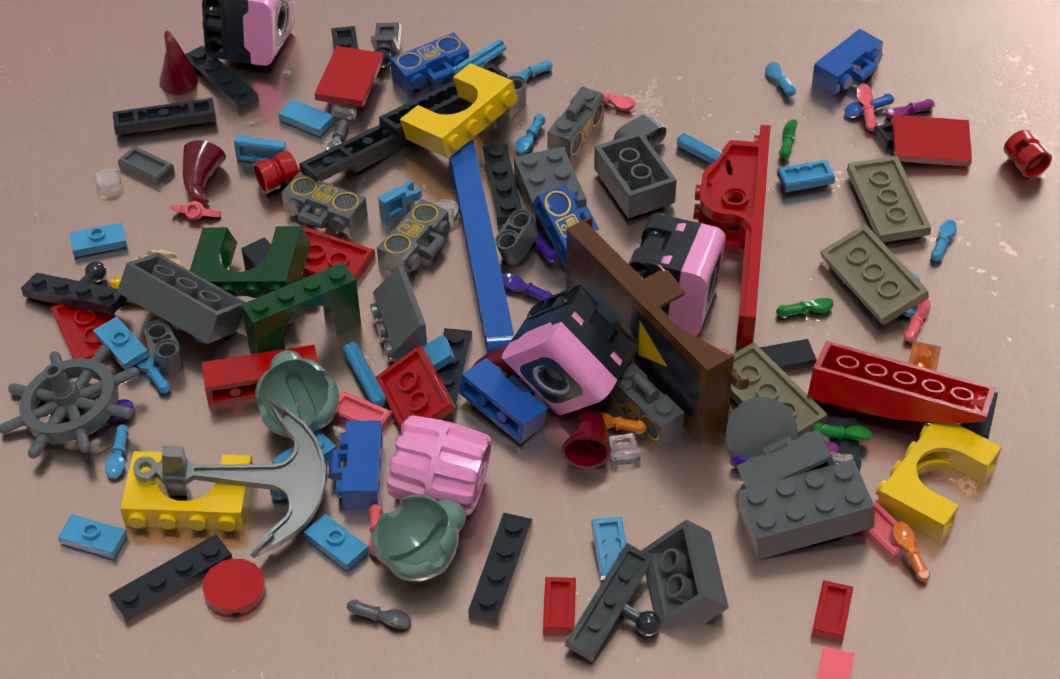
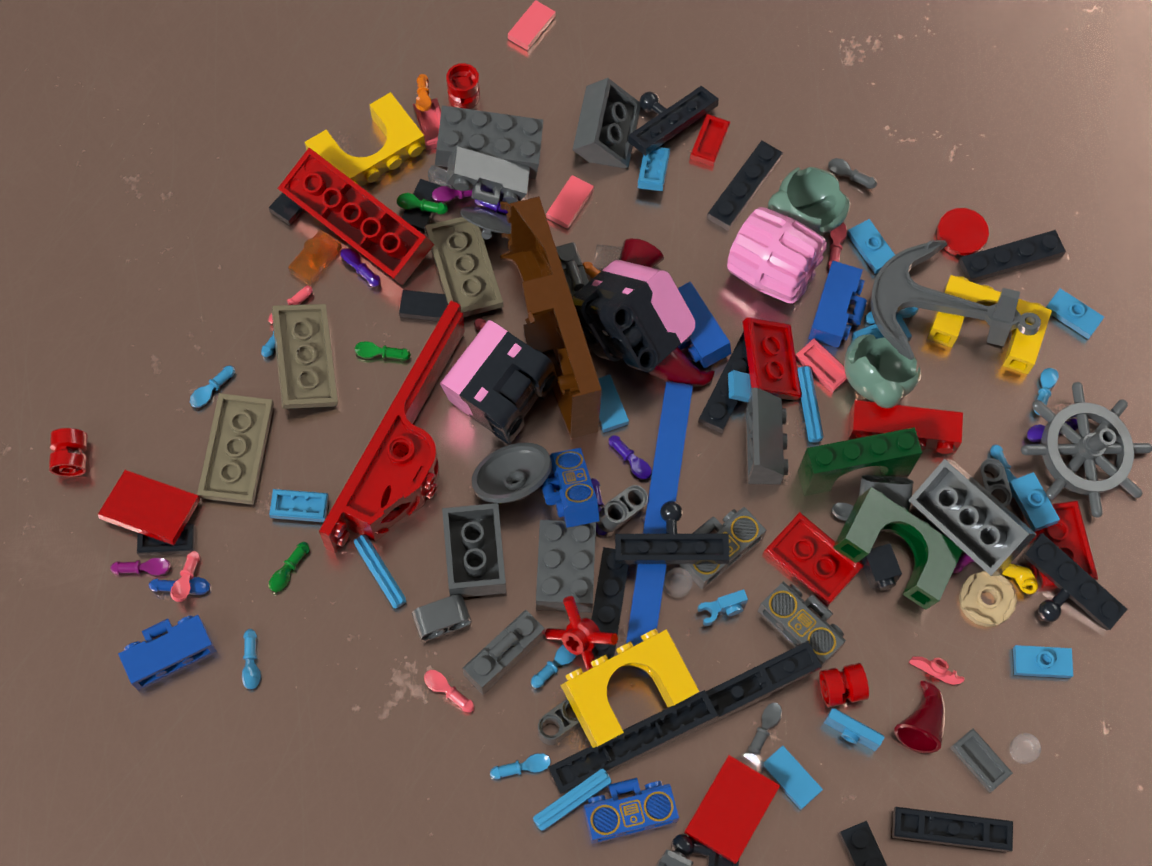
camera: 165 degrees left, 20 degrees up
red tile [811,580,854,644] -> none
none -> red wheel [446,63,480,109]
none -> dark grey dish [472,443,552,503]
none -> red bar [545,596,618,671]
none -> coral tile [546,175,594,229]
none -> black plate [615,501,729,564]

